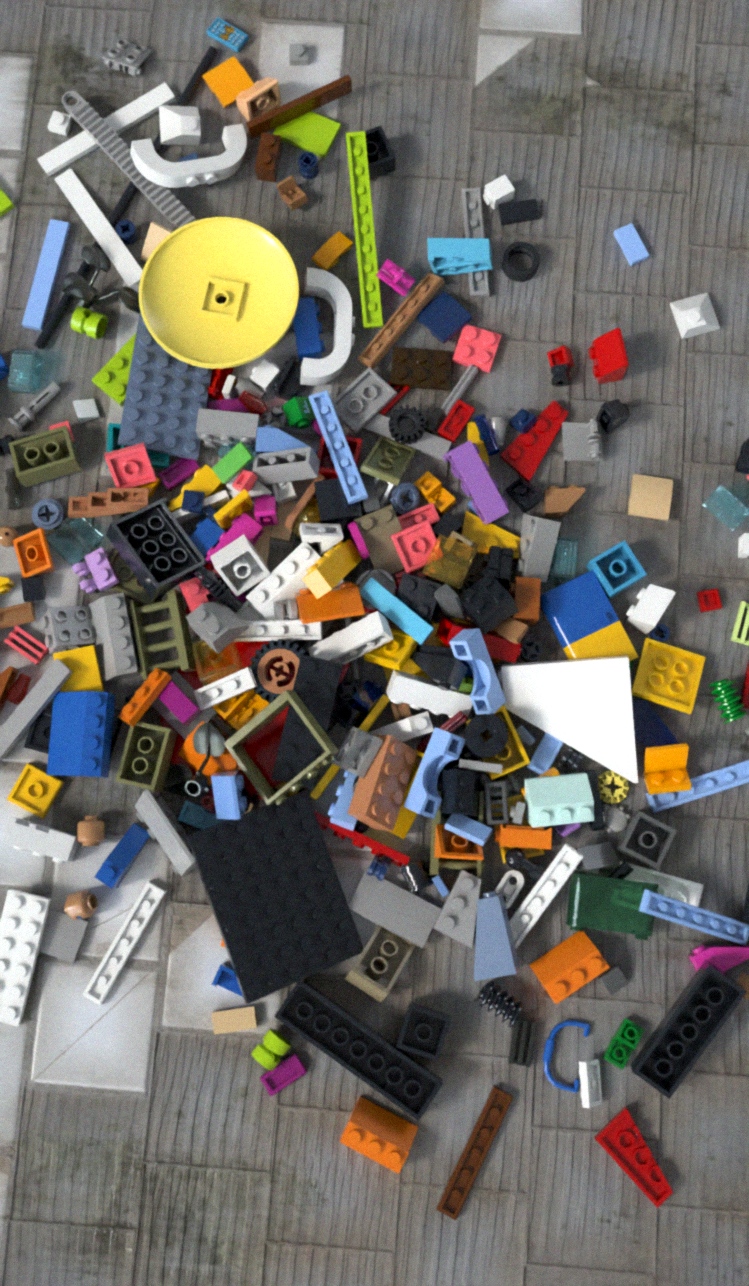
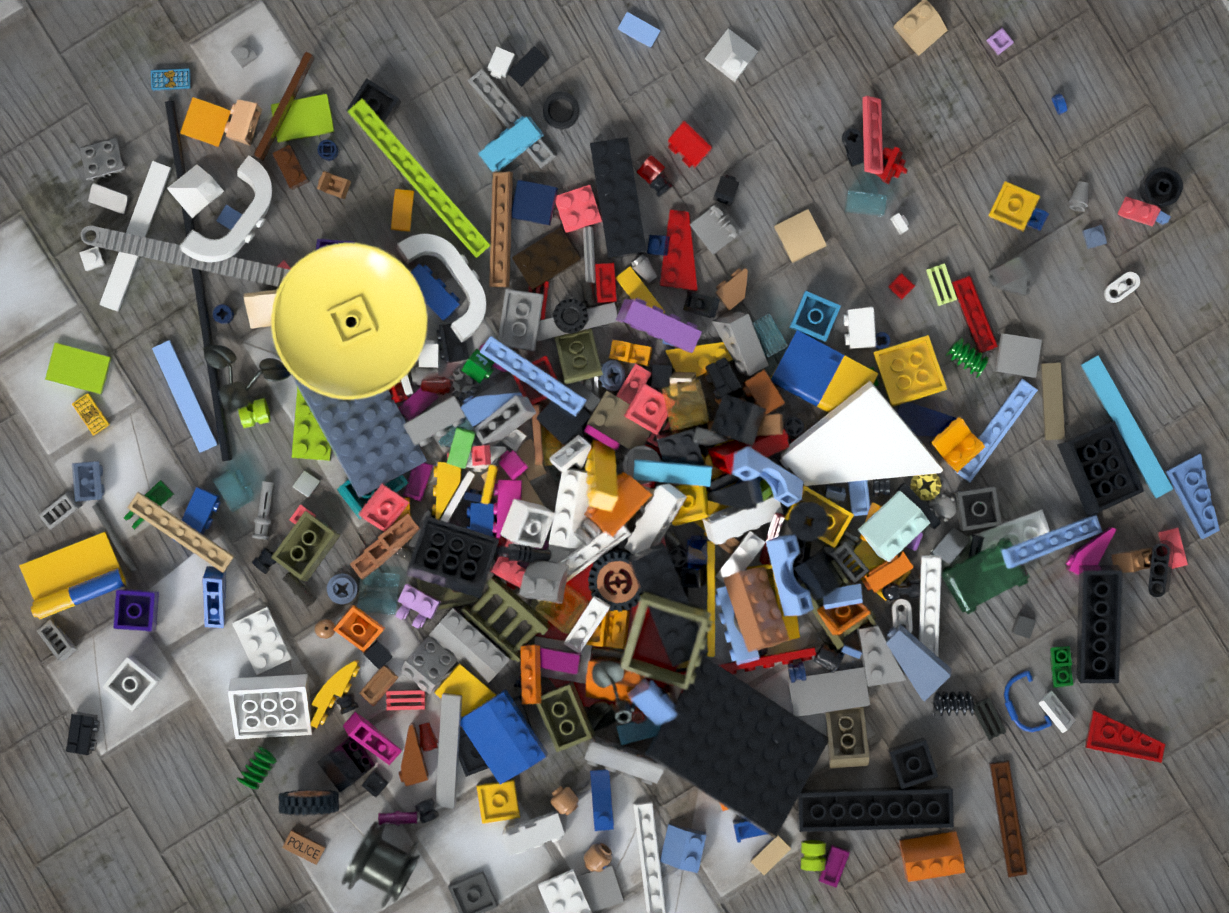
camera: 40 degrees left, 10 degrees up
white sticker [55,169,143,286] -> none
dark blue plate [181,490,206,514] -> none
light grey slope [332,726,383,778] -> none
dark pink hips [376,258,416,296] -> none
light grey tile [459,759,503,774] -> none
clear blue pin [474,414,500,456] -> none
light grey plate [509,802,526,825] -> none
orange slope [529,929,610,1004] -> none
none -> slope [88,183,131,215]
none -> black brick [590,137,646,259]
none -> medium blue slope [660,824,706,873]

